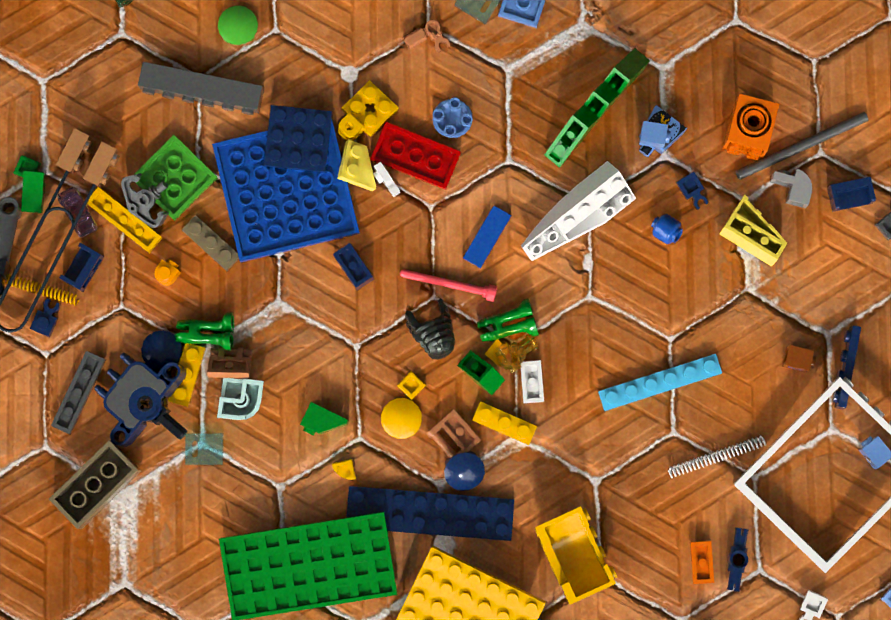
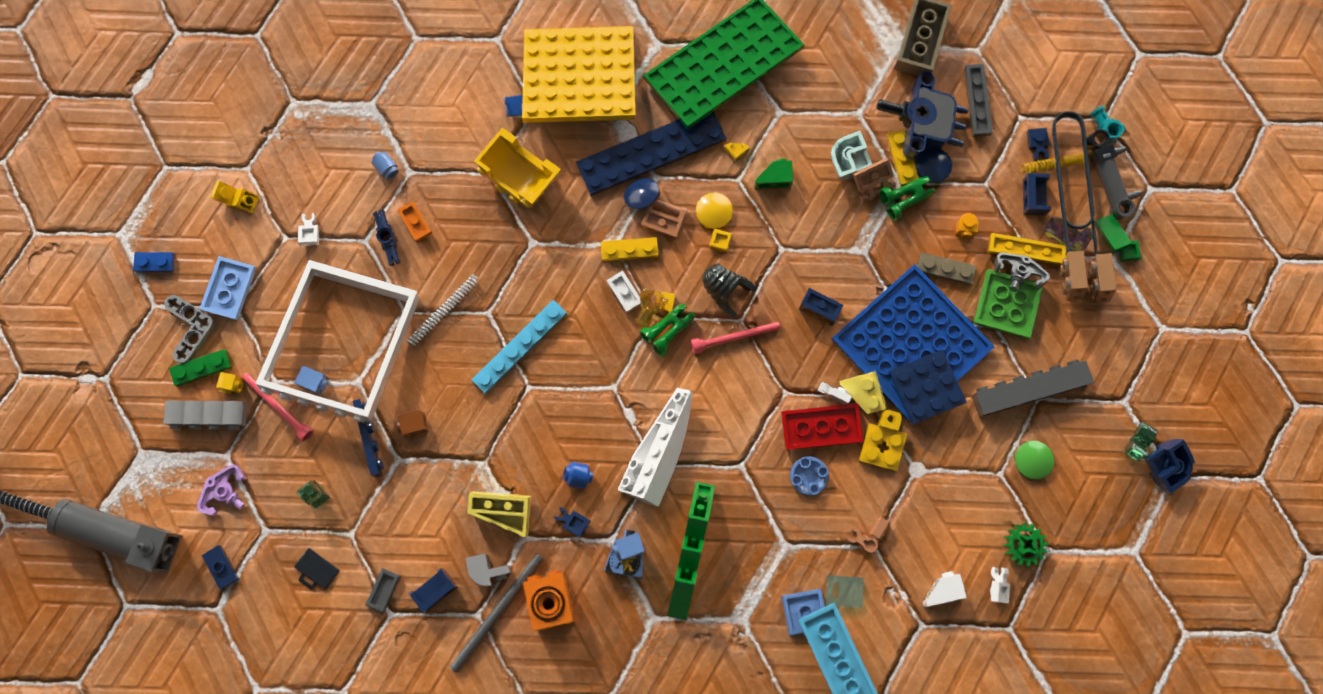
camera: 150 degrees right, 5 degrees down
clear light blue piece [185,433,223,465] -> none
green slope [457,350,505,395] -> none
blue tile [463,206,512,269] -> none

